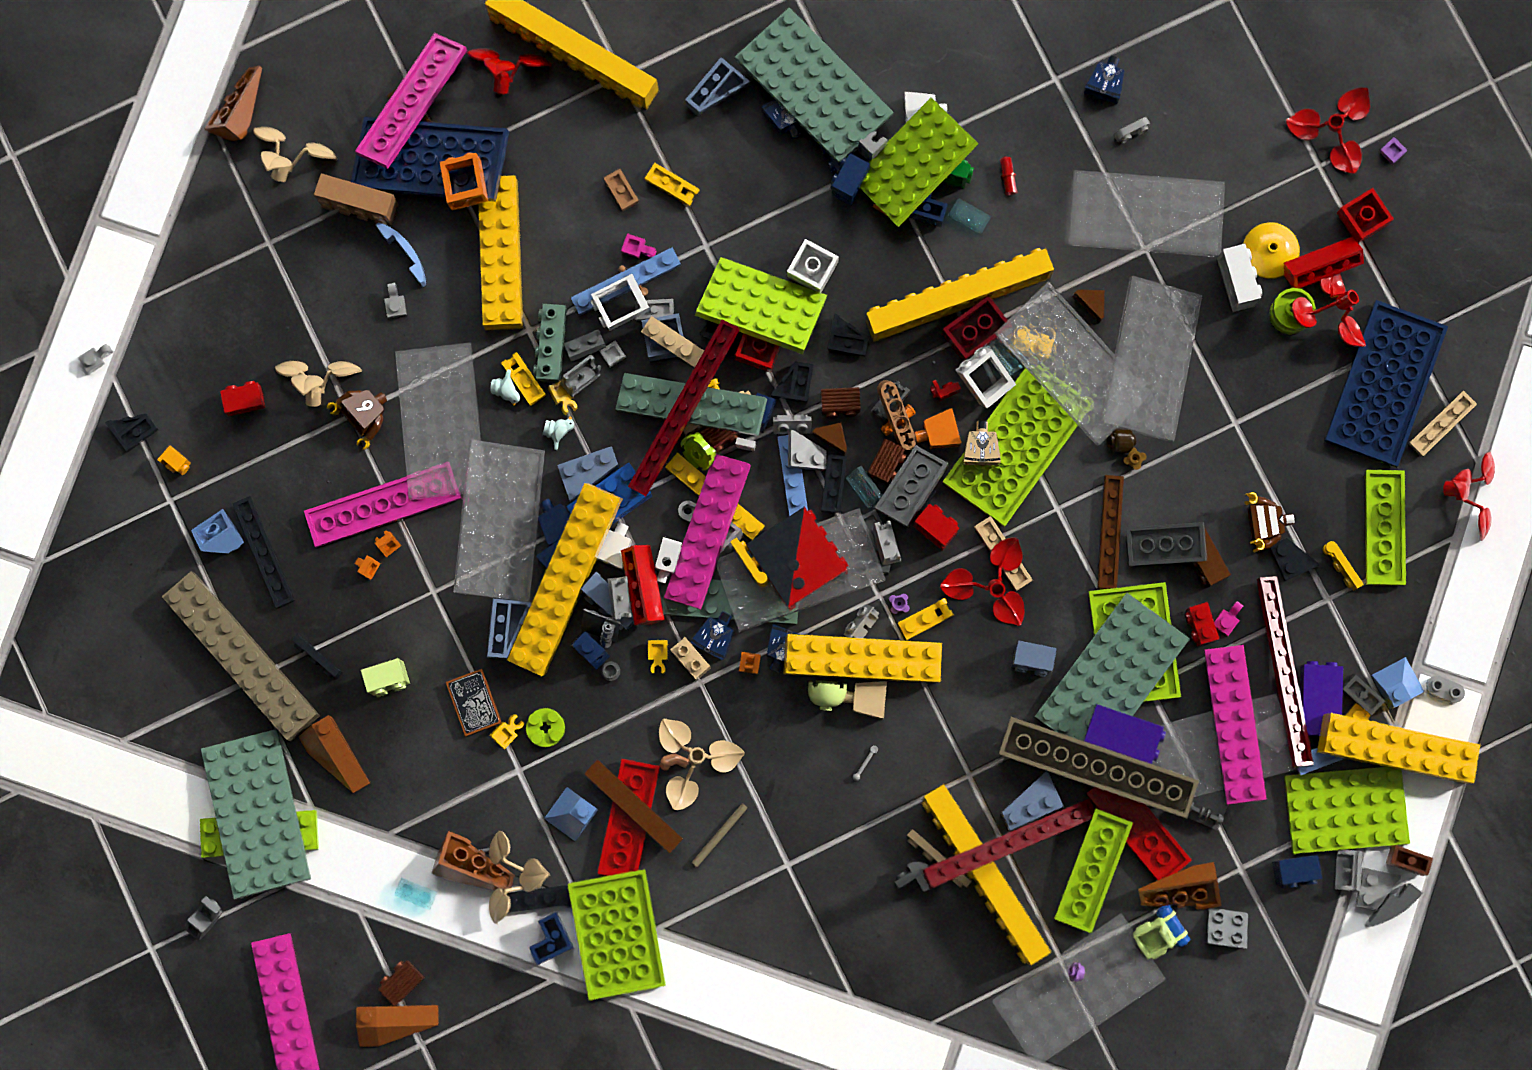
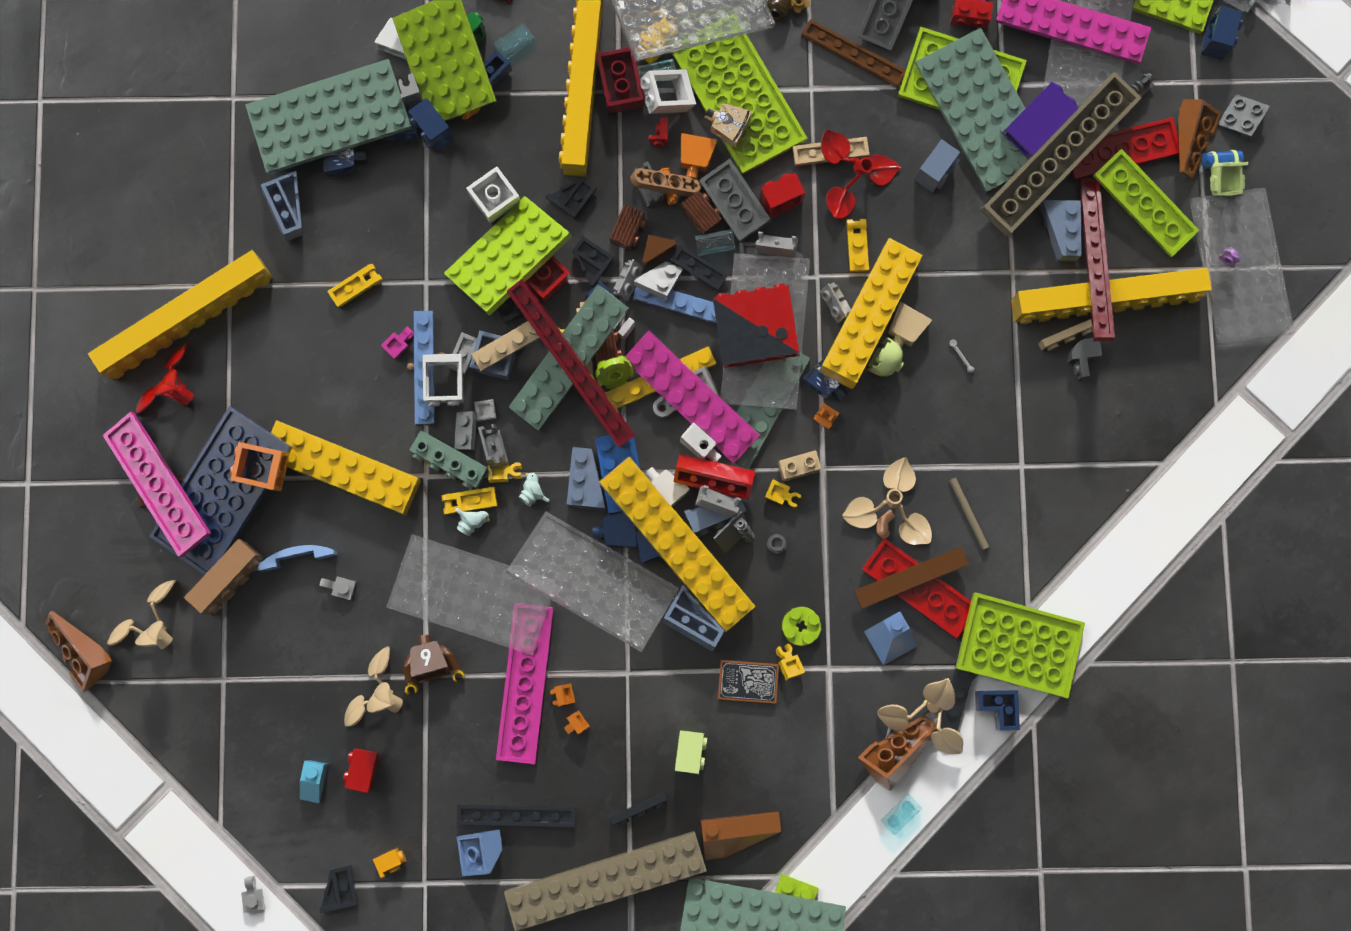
camera: 70 degrees left, 0 degrees up
dark orange wedge [356,1005,438,1046] -> none
copper brick [378,961,425,1006] -> none
dark blue torso [571,631,610,670] -> none
medium nougat plate [604,169,639,211] -> none
dark blue torso [690,611,734,660] -> none
yellow plate [730,538,769,588] -> none
medium lavender plate [889,594,910,614] -> none
none -> medium azure slope [300,760,328,803]

